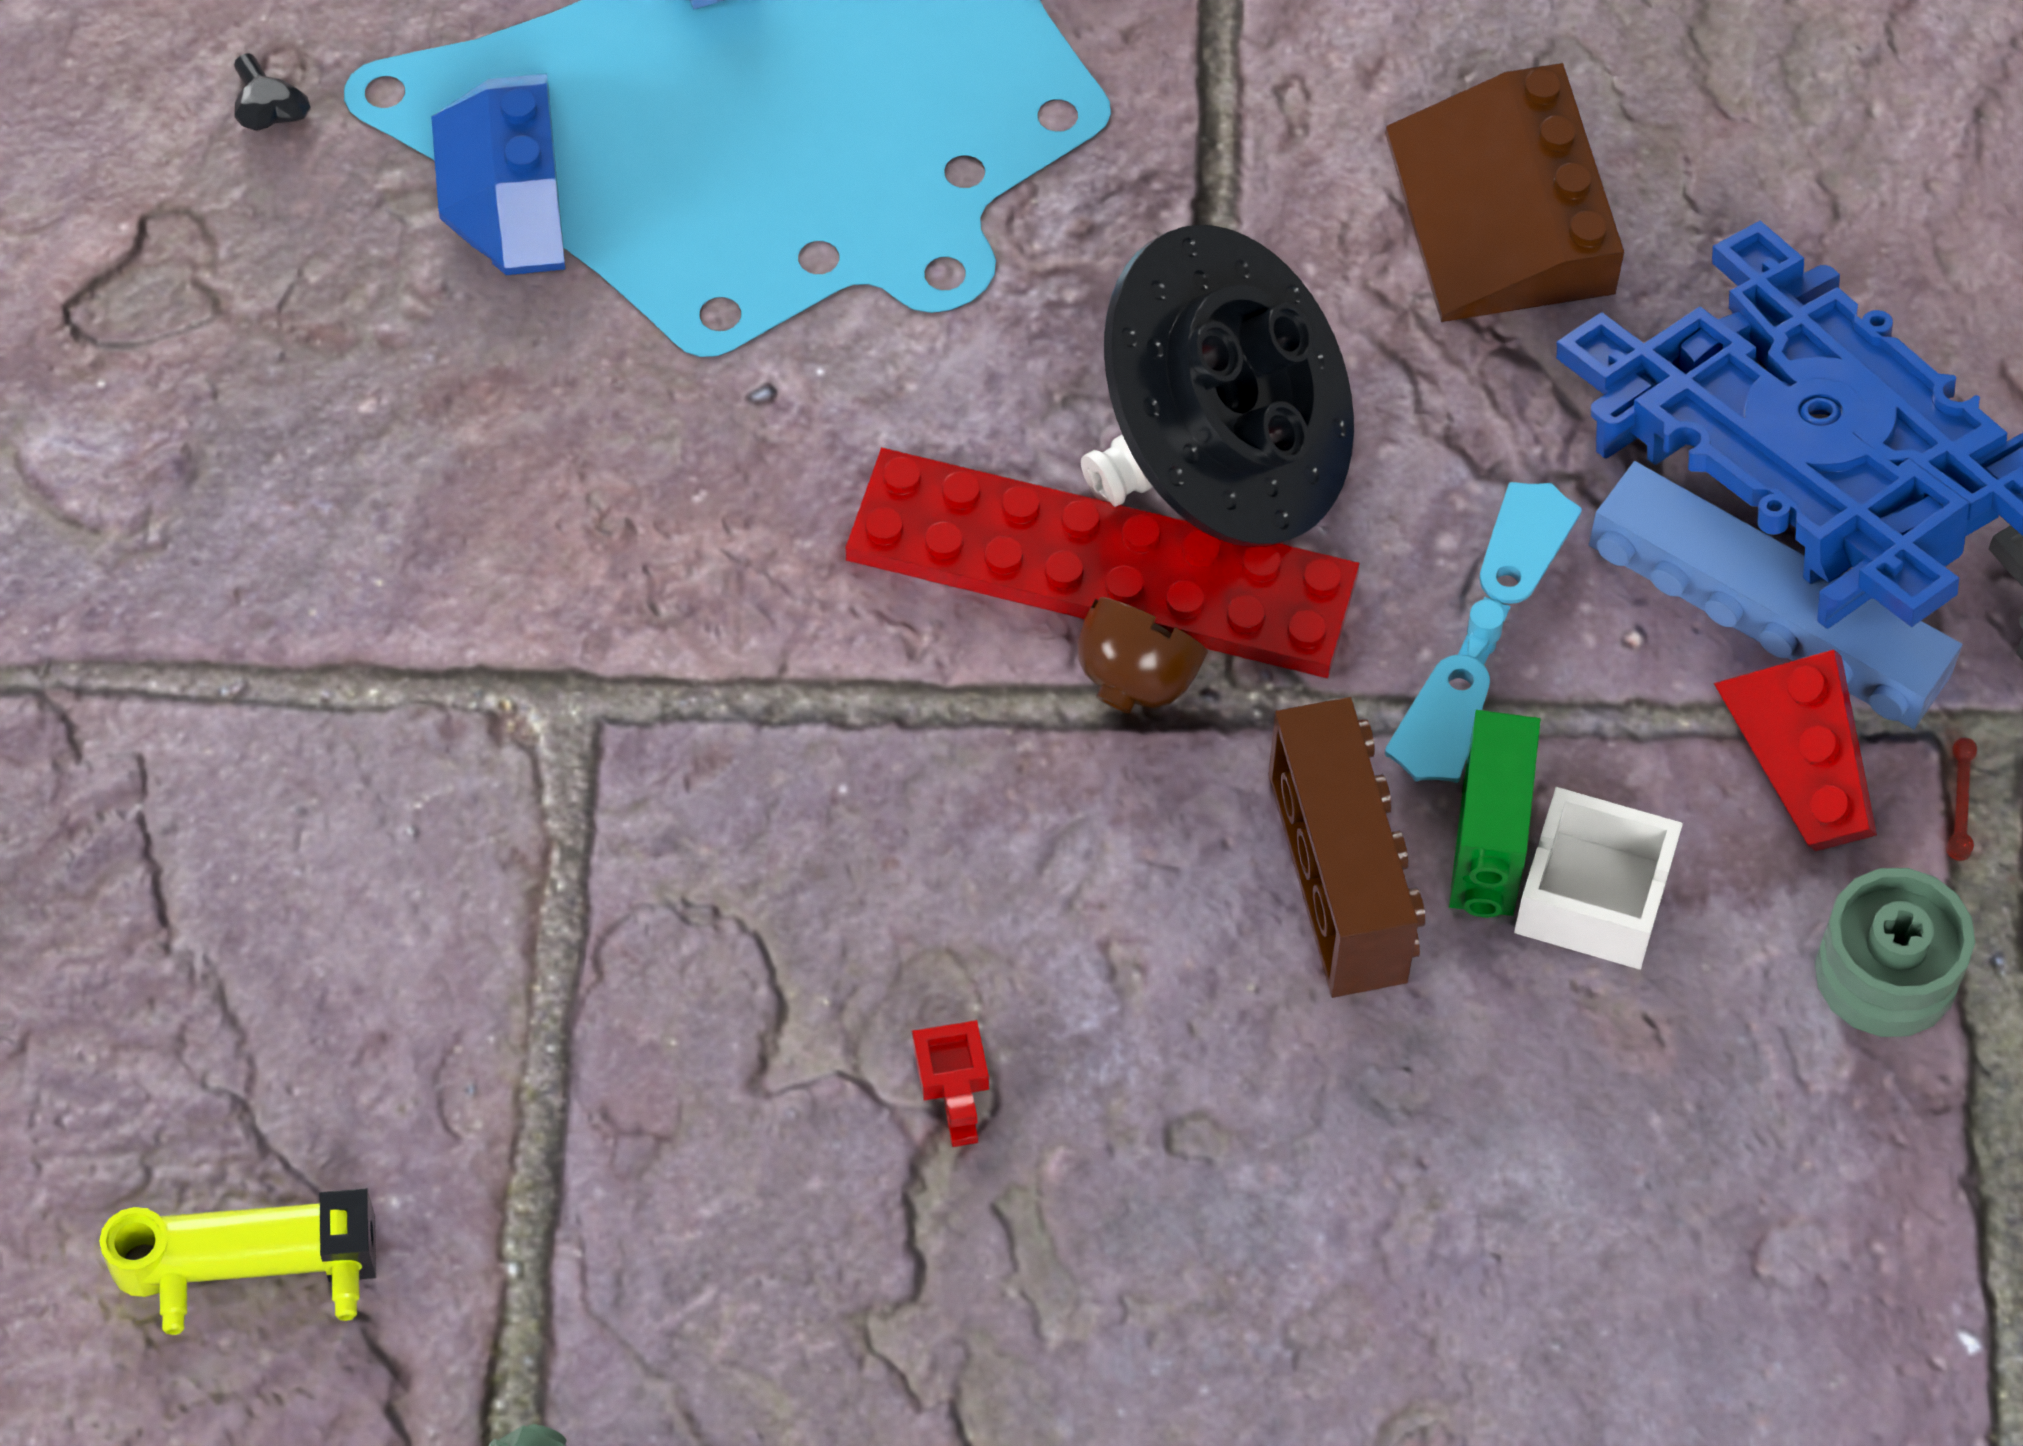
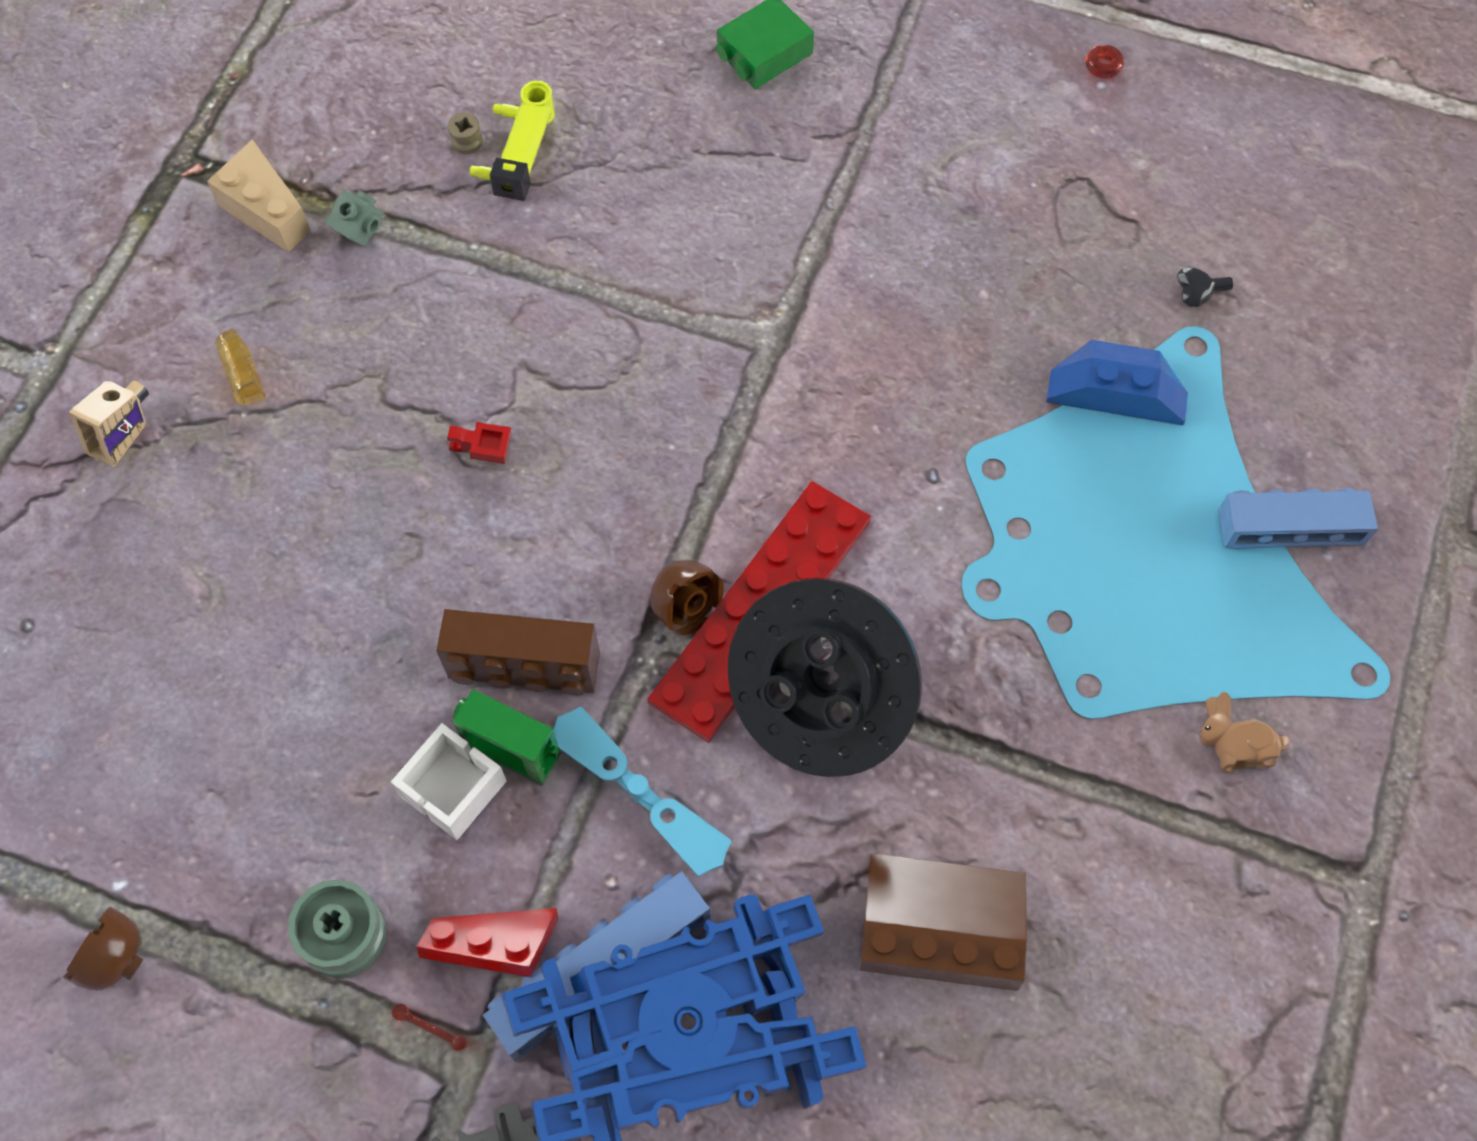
camera: 110 degrees right, 5 degrees up
none -> dark tan wheel [448,113,483,154]

